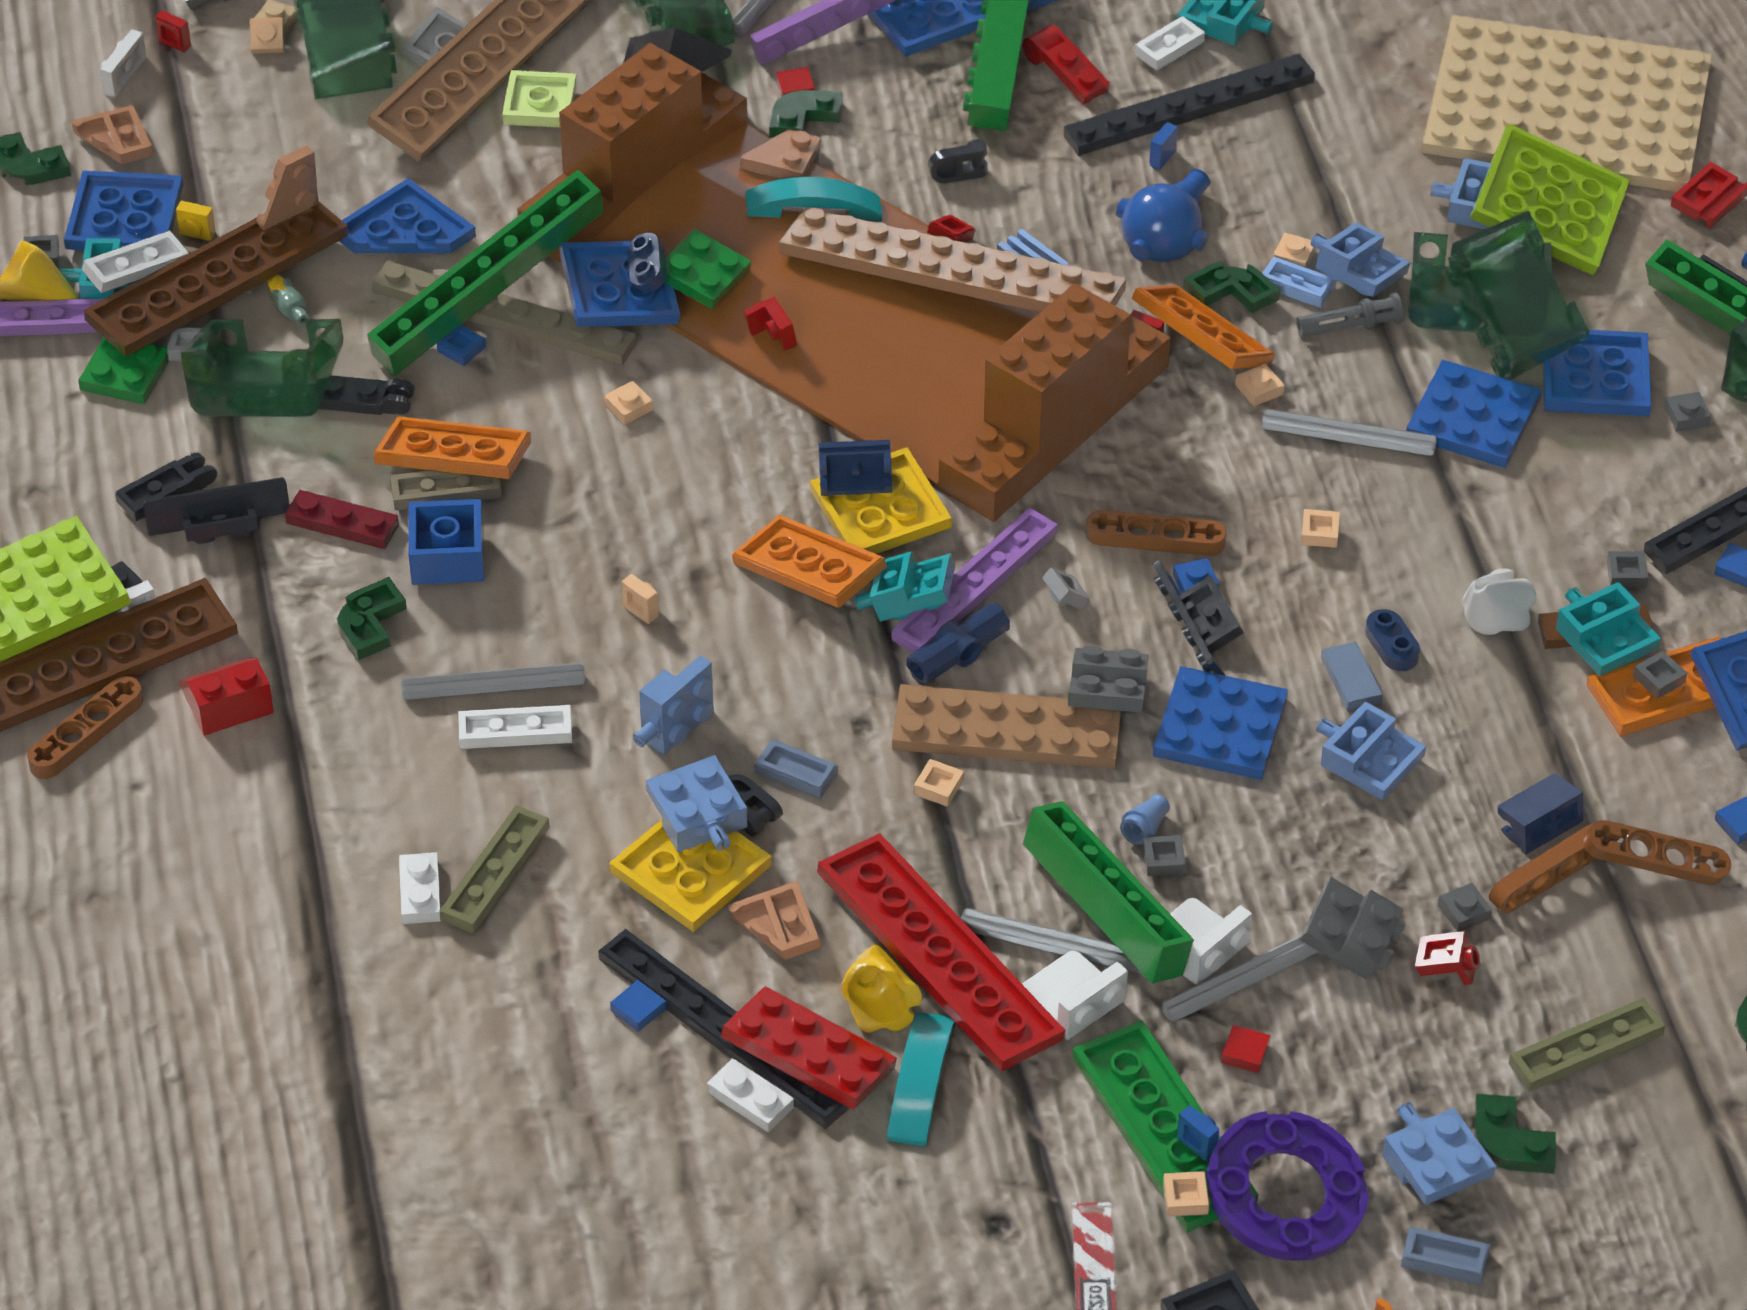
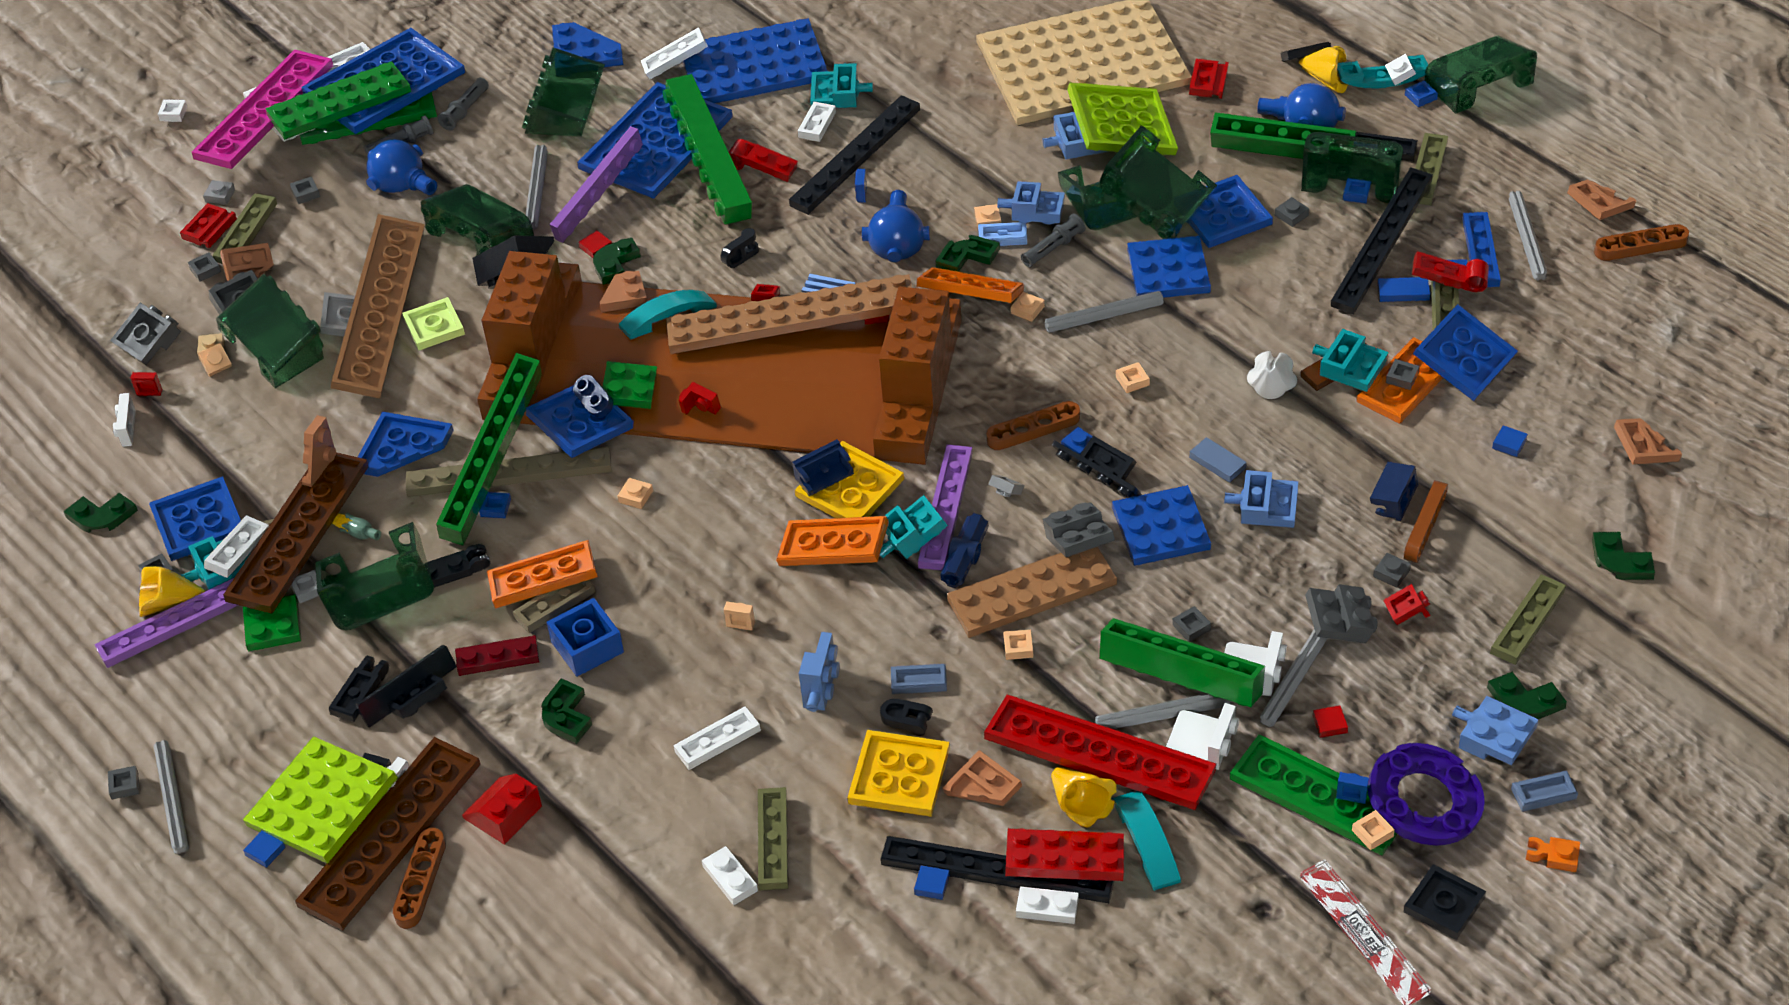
camera: 25 degrees left, 0 degrees up
nougat wing [71,105,153,164] -> none
yellow plate [176,201,216,241] -> none
light grey axle [401,663,585,700] -> none
medium blue plate [646,755,747,852] -> none
medium blue cone [1120,794,1170,845] -> none
dark blue plate [1365,609,1420,671] -> none
dark orange beam [1583,820,1731,885] -> none
dark grey plate [1607,551,1648,588] -> none

